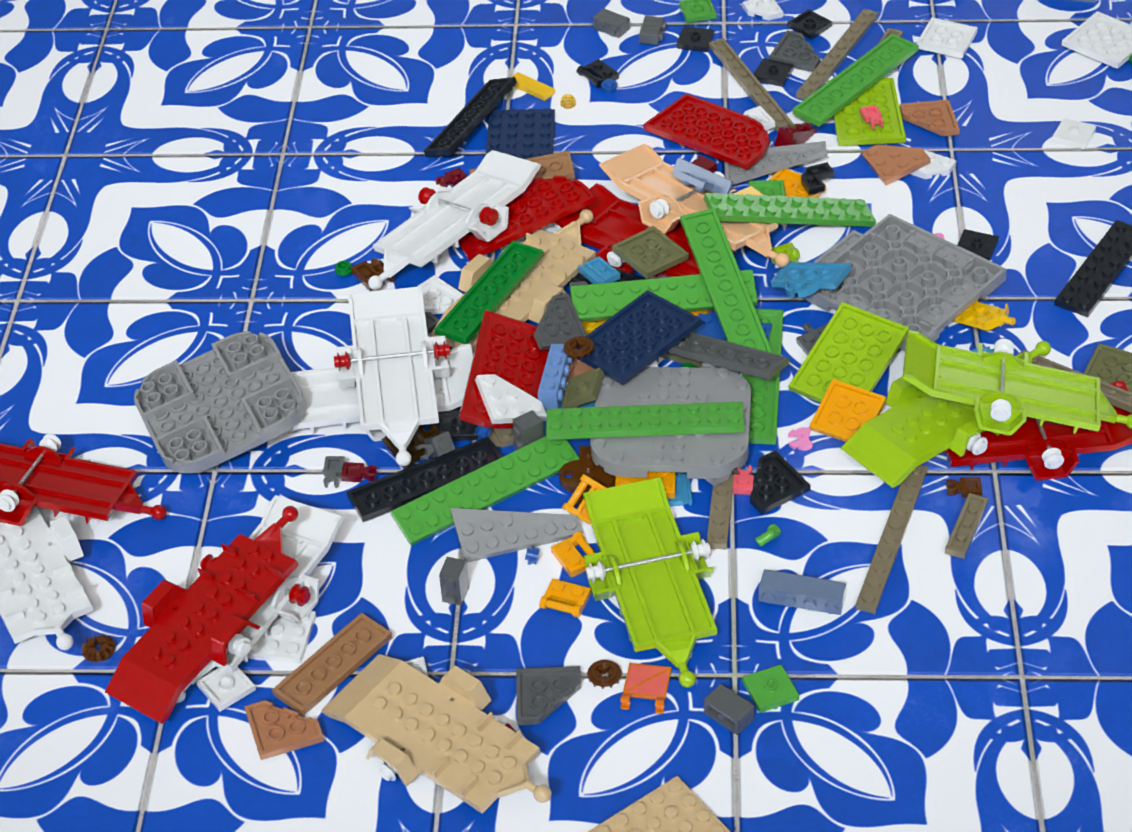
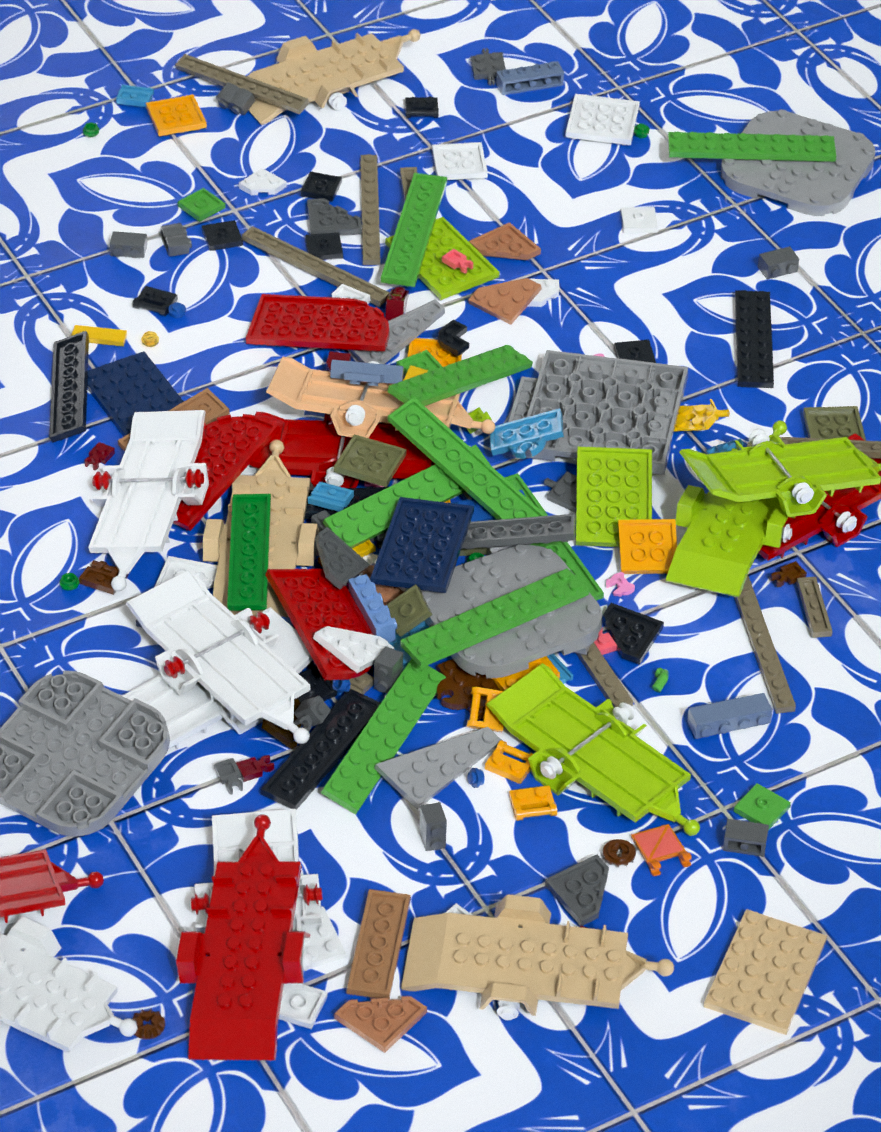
camera: 35 degrees left, 0 degrees up
reddish brown gear [564,336,594,360] -> none

